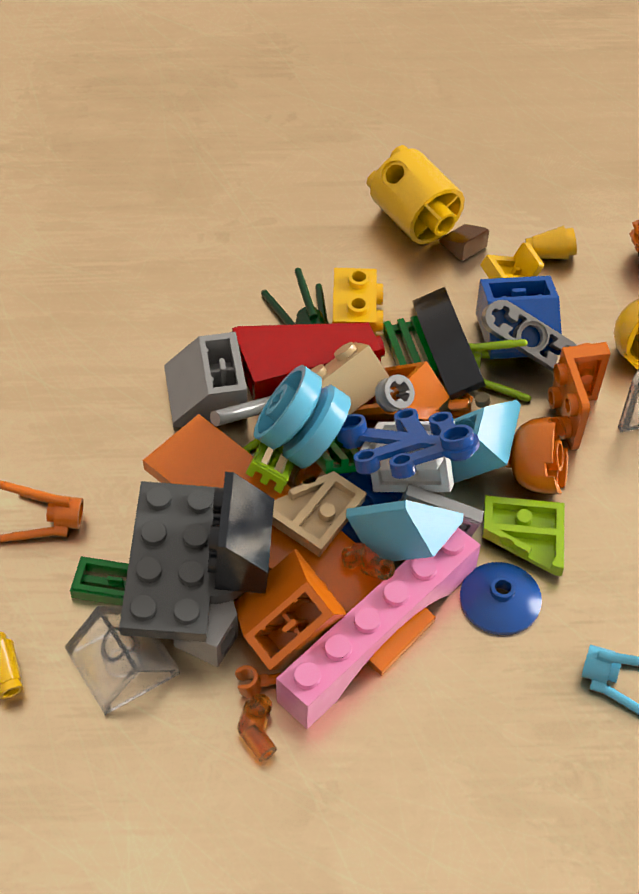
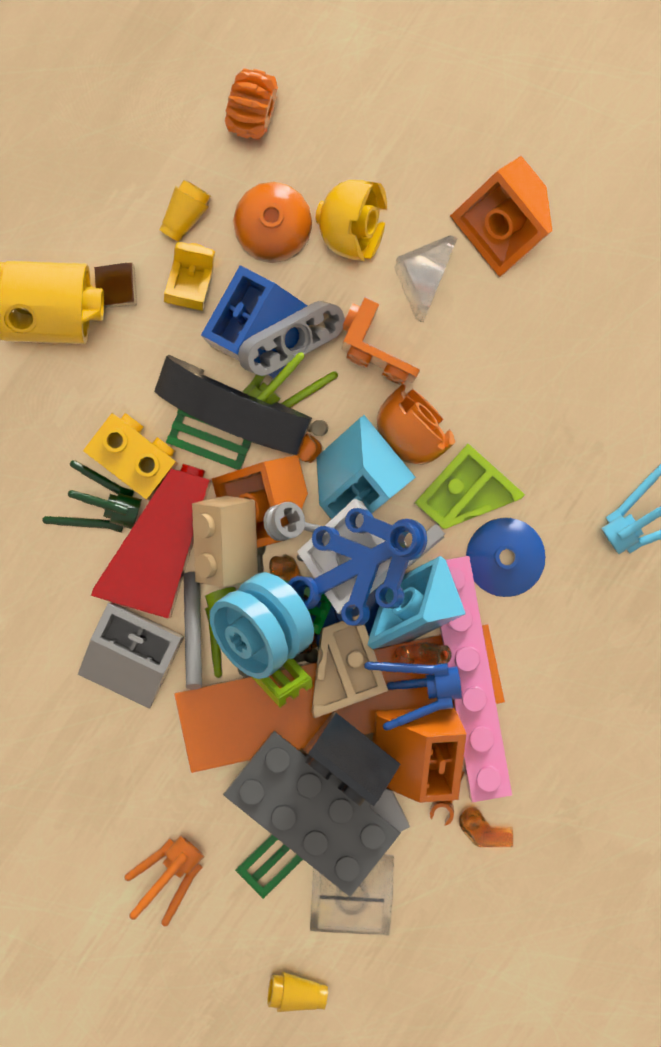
camera: 50 degrees left, 35 degrees up
none -> orange cylinder [233,182,312,263]
none -> blue plant [364,662,462,731]

